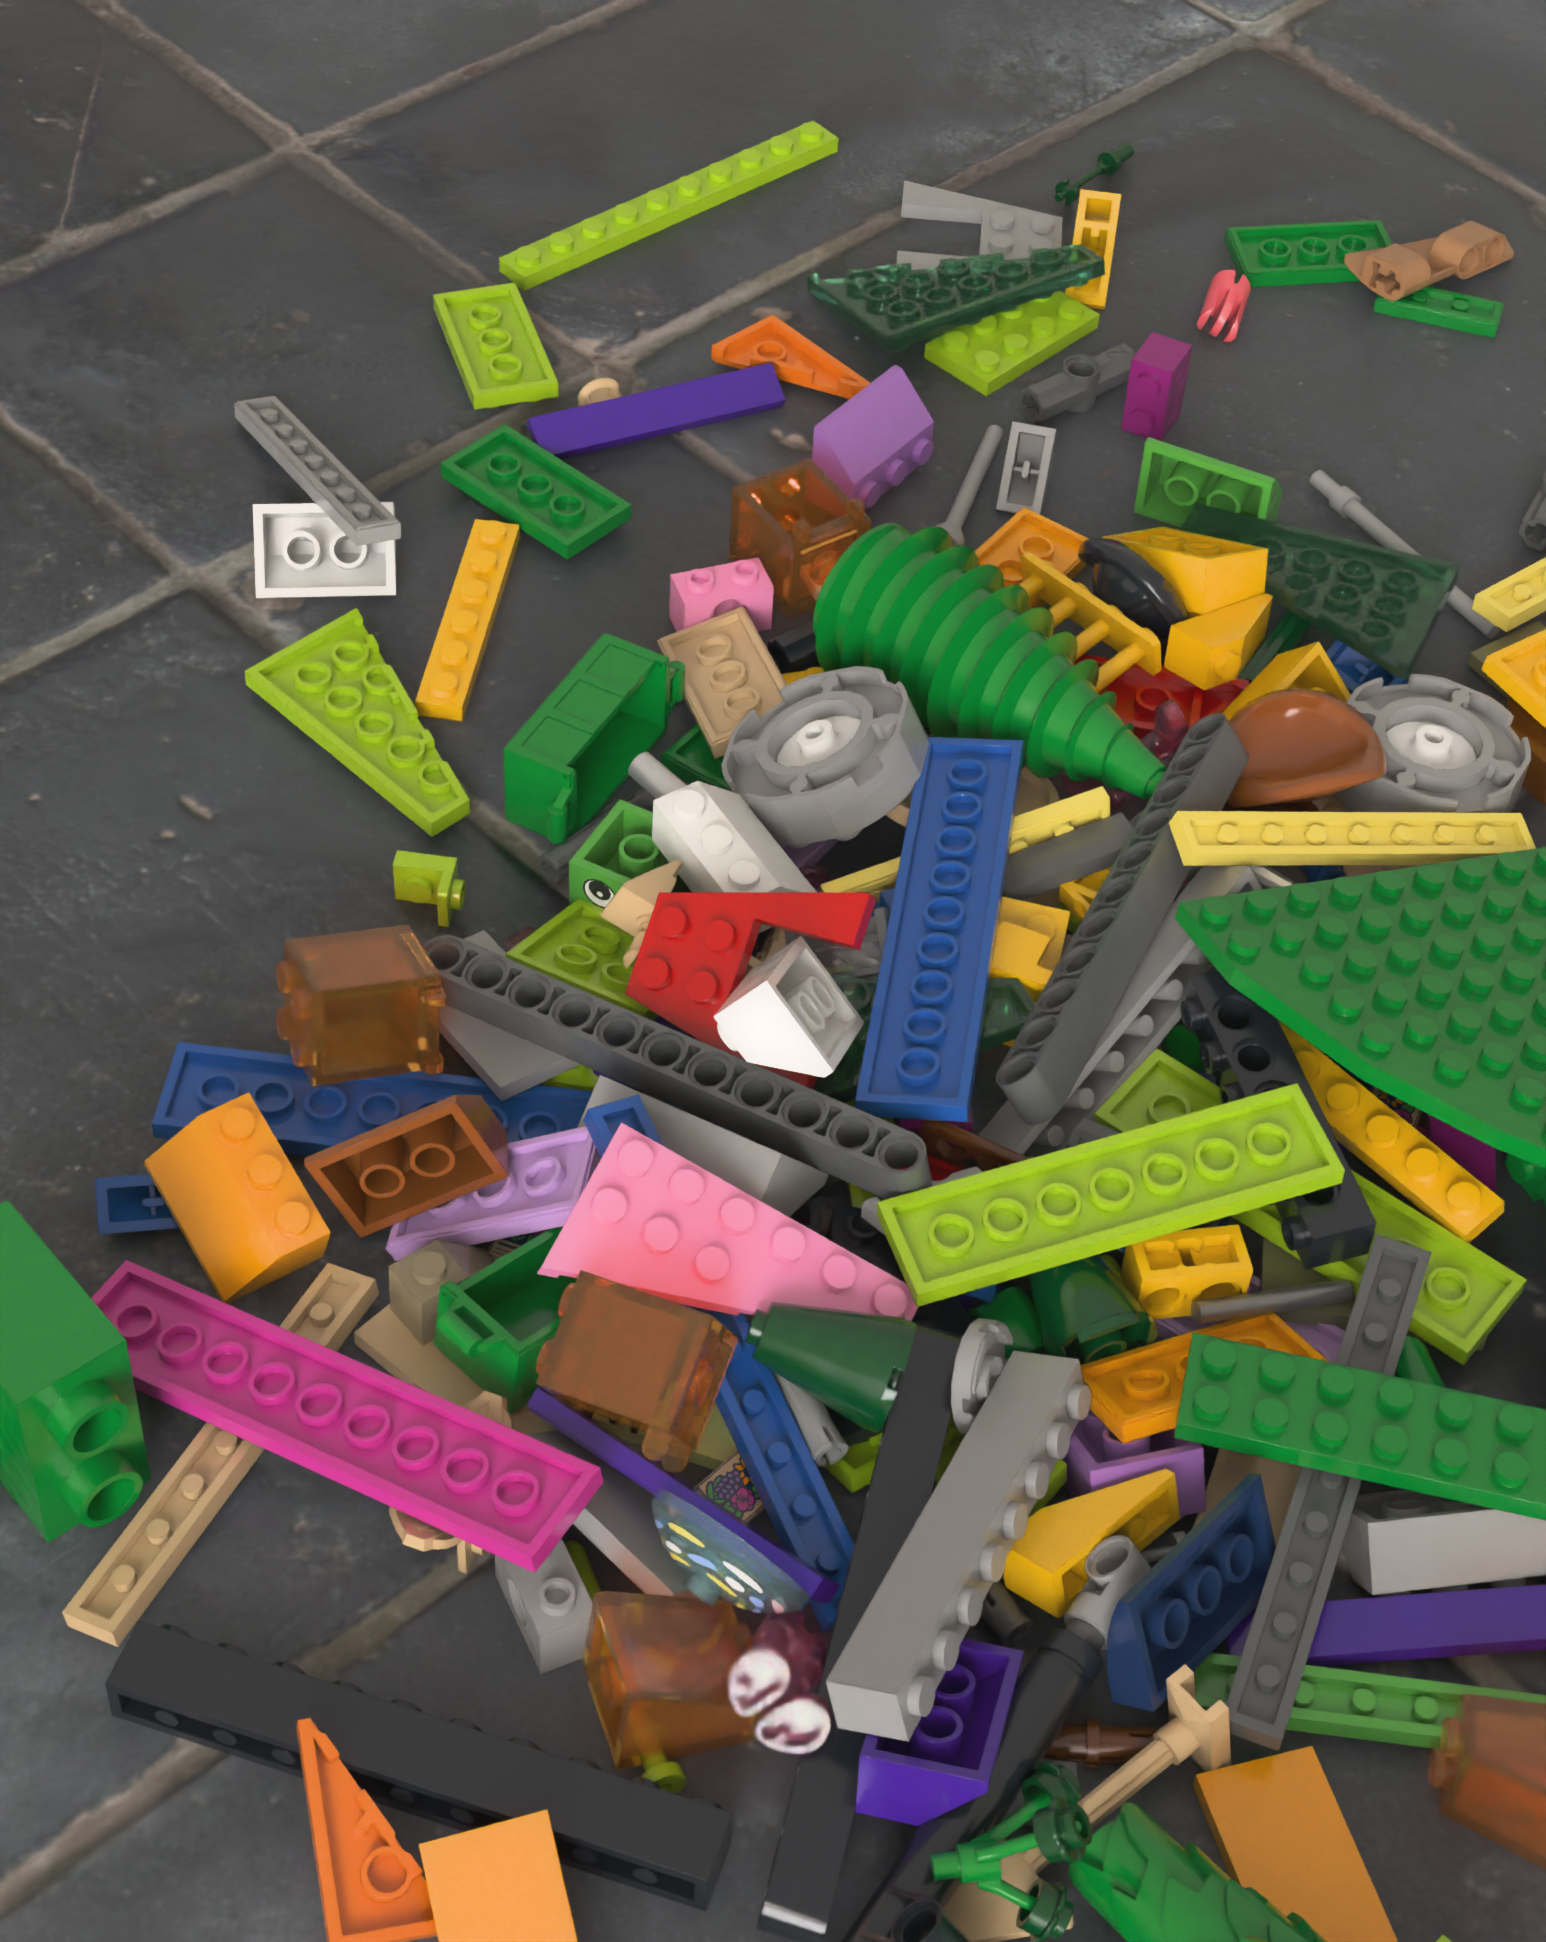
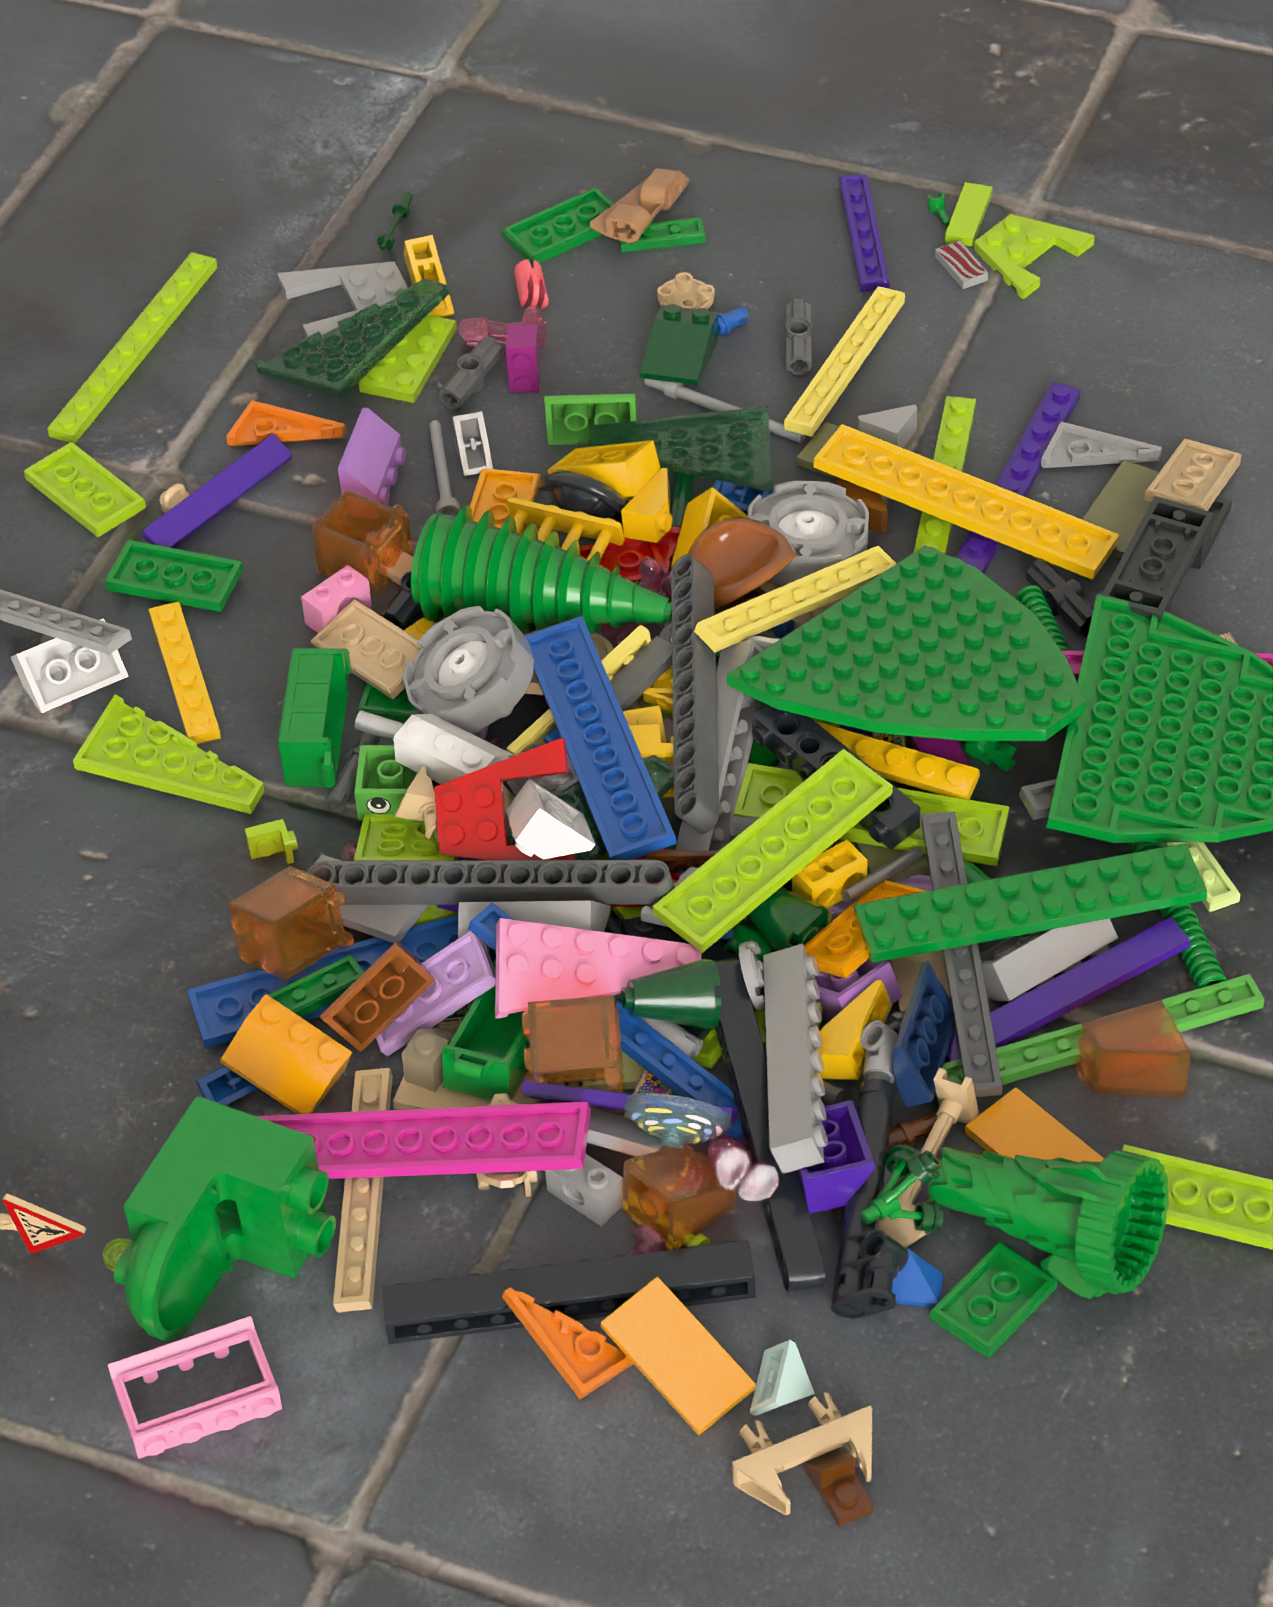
camera: 20 degrees left, 0 degrees up
none -> green tile [260,955,364,1017]
none -> clear pink piece [459,306,546,349]
none -> clear pink tile [630,1224,667,1255]
none -> dark green slope [640,304,718,385]
none -> tan dish [657,272,715,310]
none -> blue pin [718,306,749,336]

